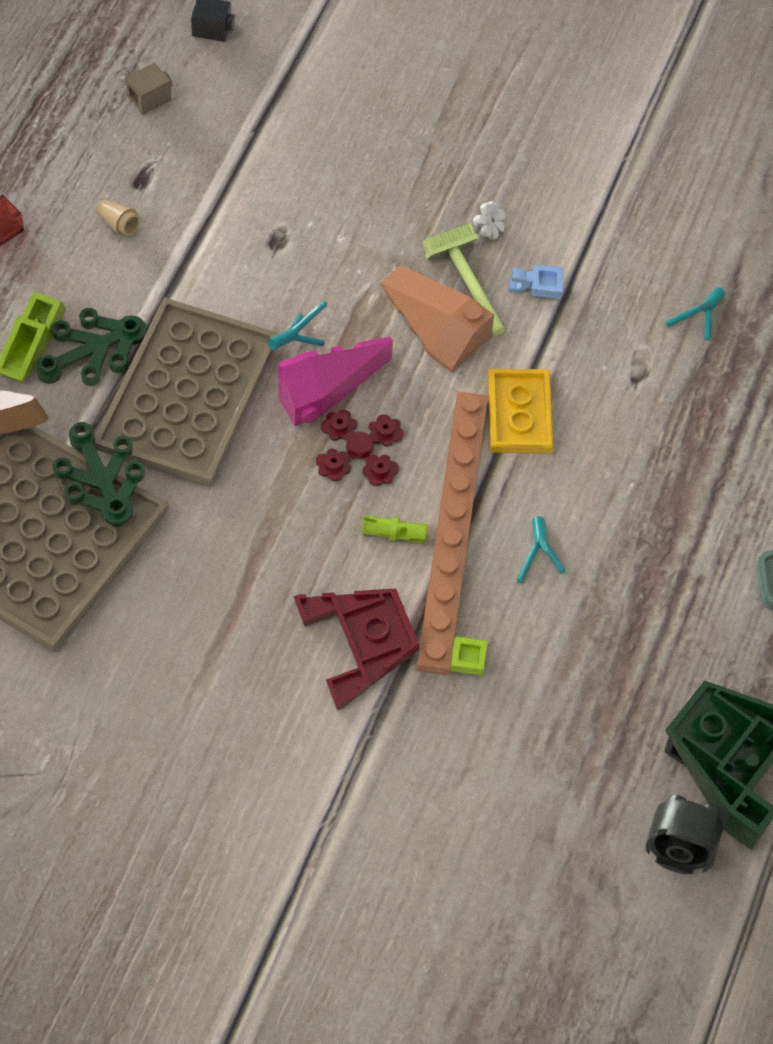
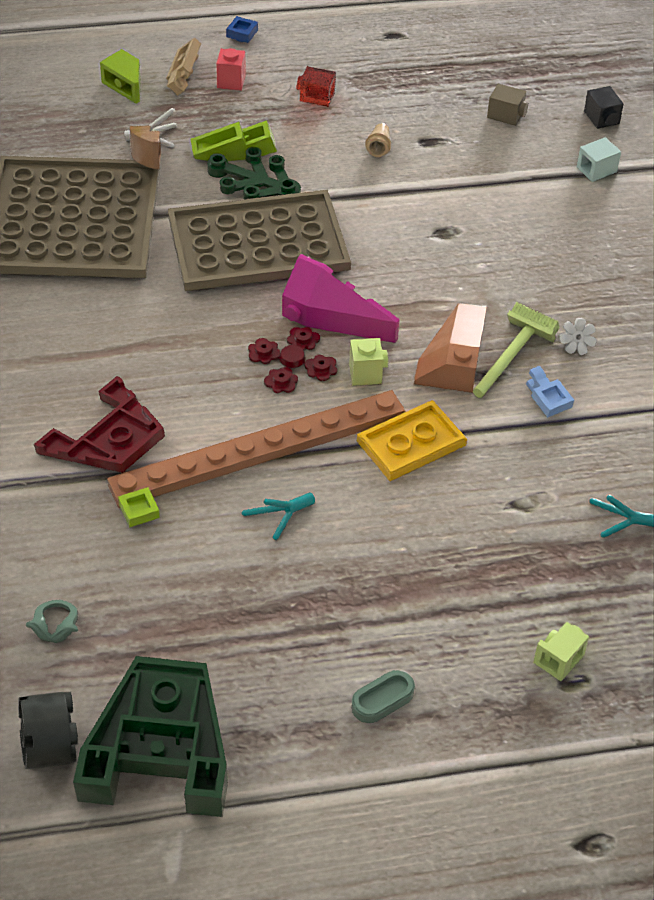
camera: 60 degrees right, 10 degrees down
dark green plant [53,422,145,526] -> none
teal plant [268,301,327,350] -> none
lime pin [361,514,428,545] -> none
none -> sand green piece [26,600,78,643]
none -> yellowish green brick [349,338,388,386]
none -> light aqua brick [577,137,621,182]

